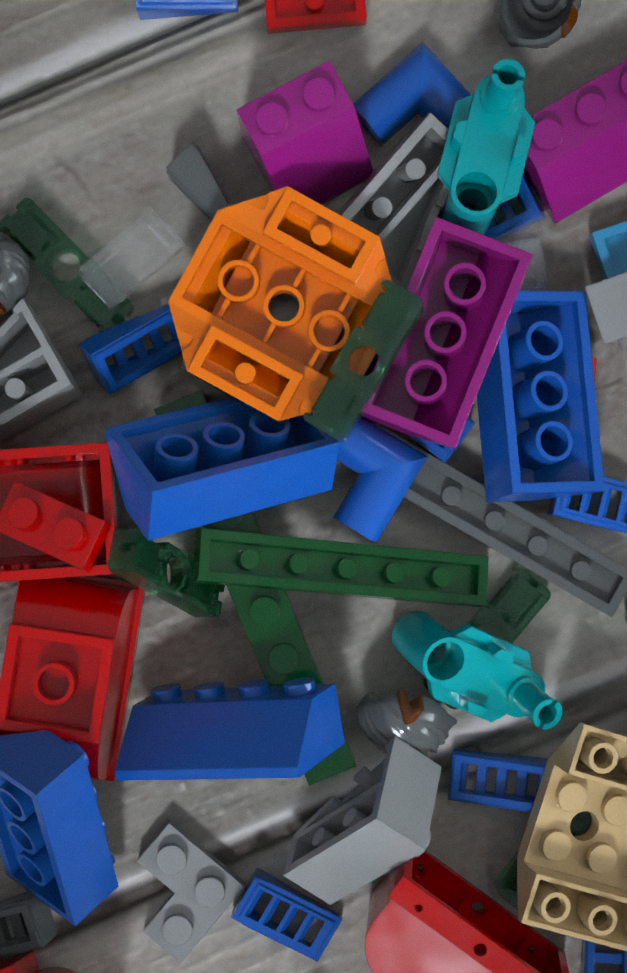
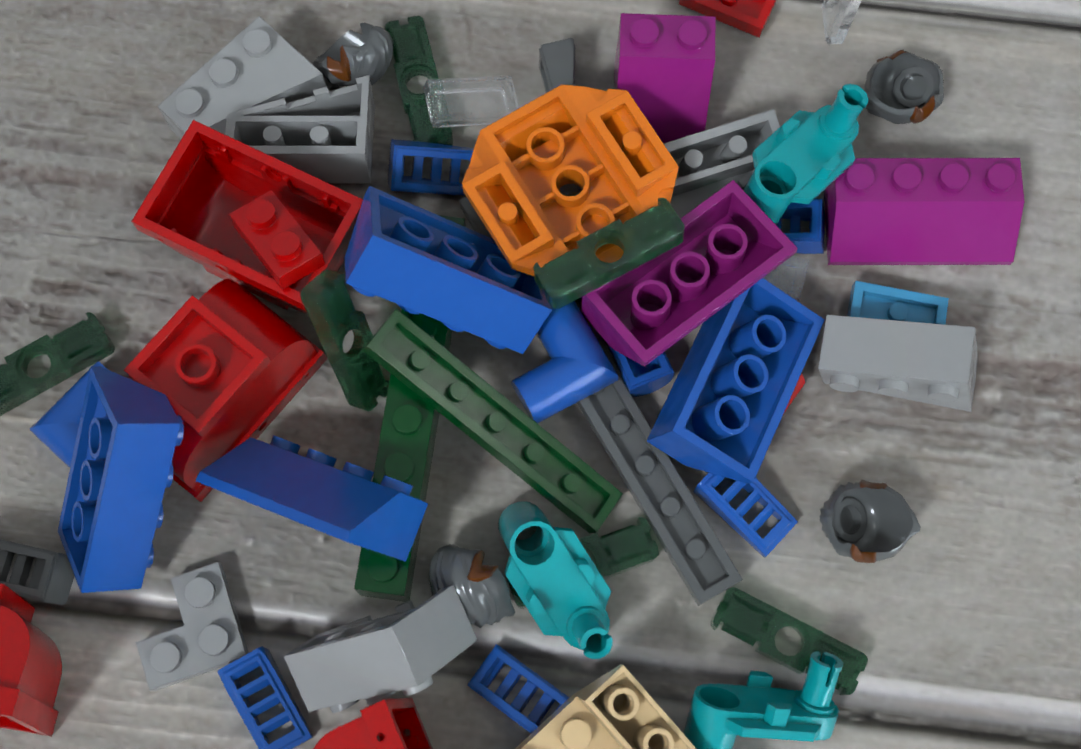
camera: 30 degrees right, 15 degrees down
blue brick [353,41,471,147] -> none

